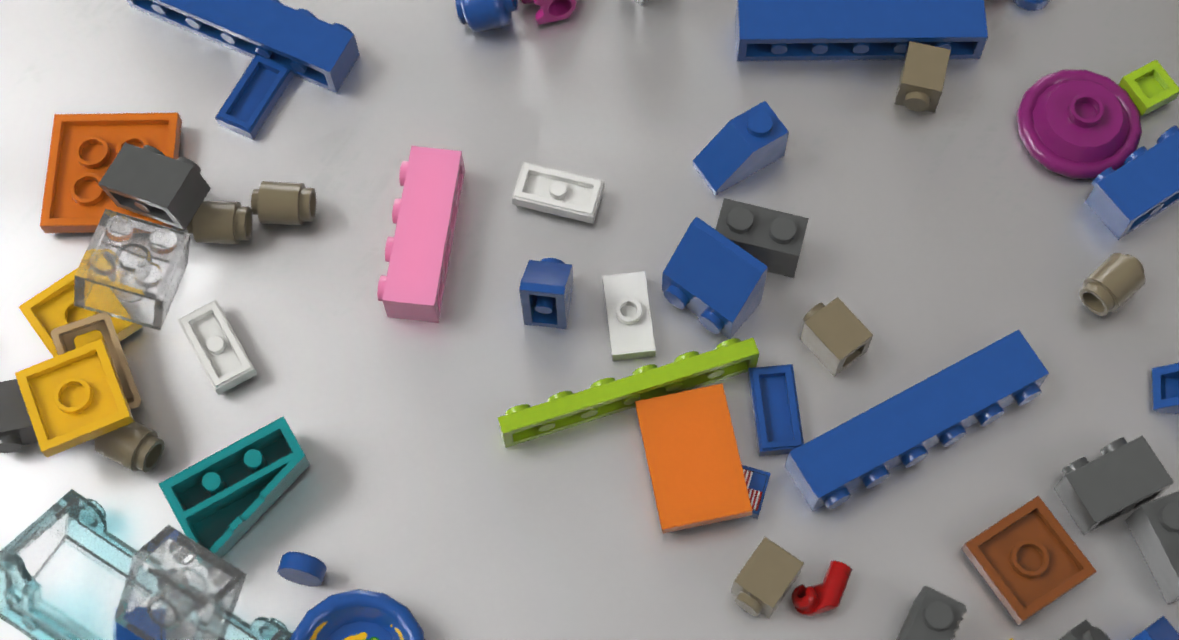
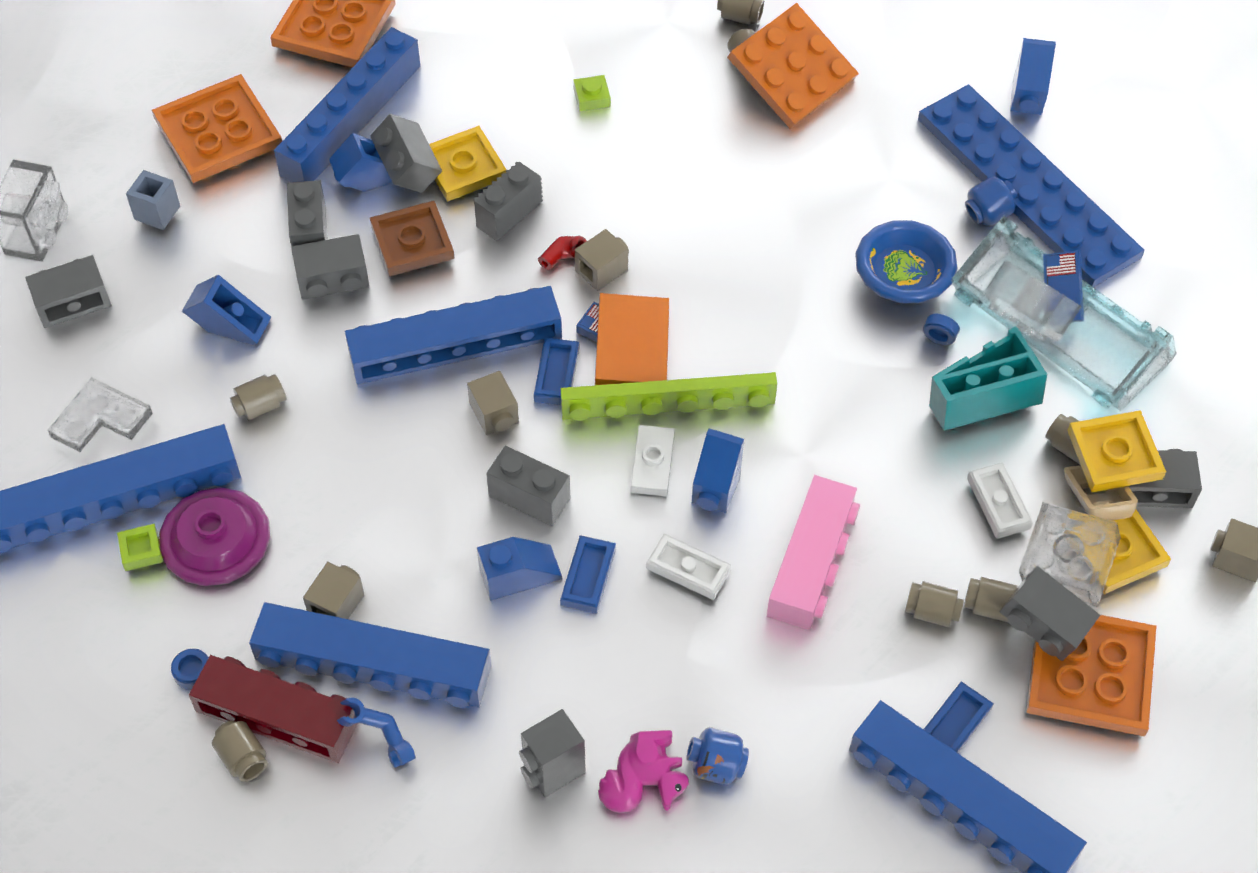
camera: 170 degrees left, 10 degrees down
blue slope [662,217,768,339] -> none
none -> blue tile [560,535,616,614]

